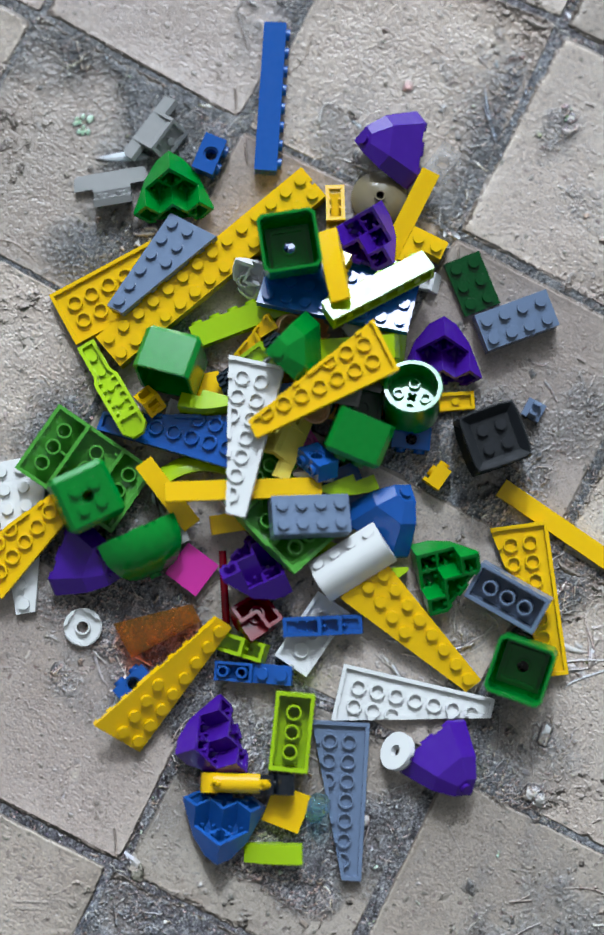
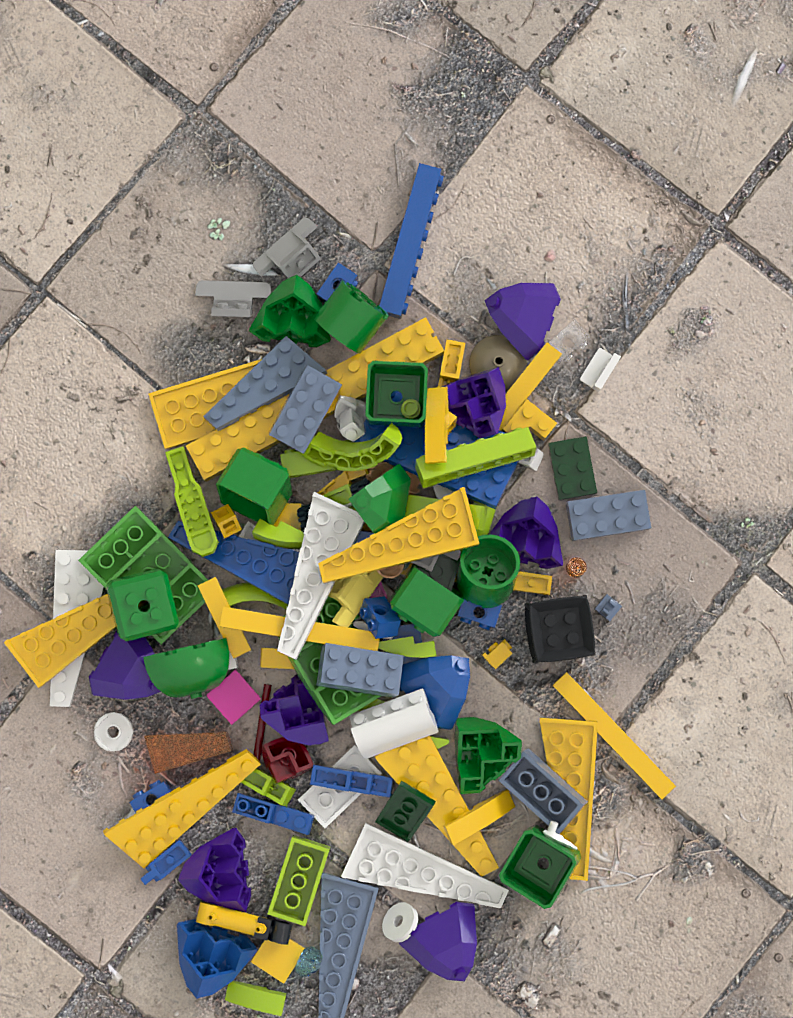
camera: 15 degrees right, 0 degrees up
none -> blue hinge [141,839,192,885]
none -> sand blue brick [269,365,342,454]
none -> lime brick [303,423,402,471]
none -> green brick [314,280,389,354]
none -> white brick [336,409,365,442]
none -> dark green plate [375,781,436,842]
none -> lime plate [401,399,421,419]
none -> yellow slope [443,789,515,845]
none -> white bar [543,821,577,850]
none -> clear orange tile [566,557,587,578]
none -> white panel [580,348,621,392]

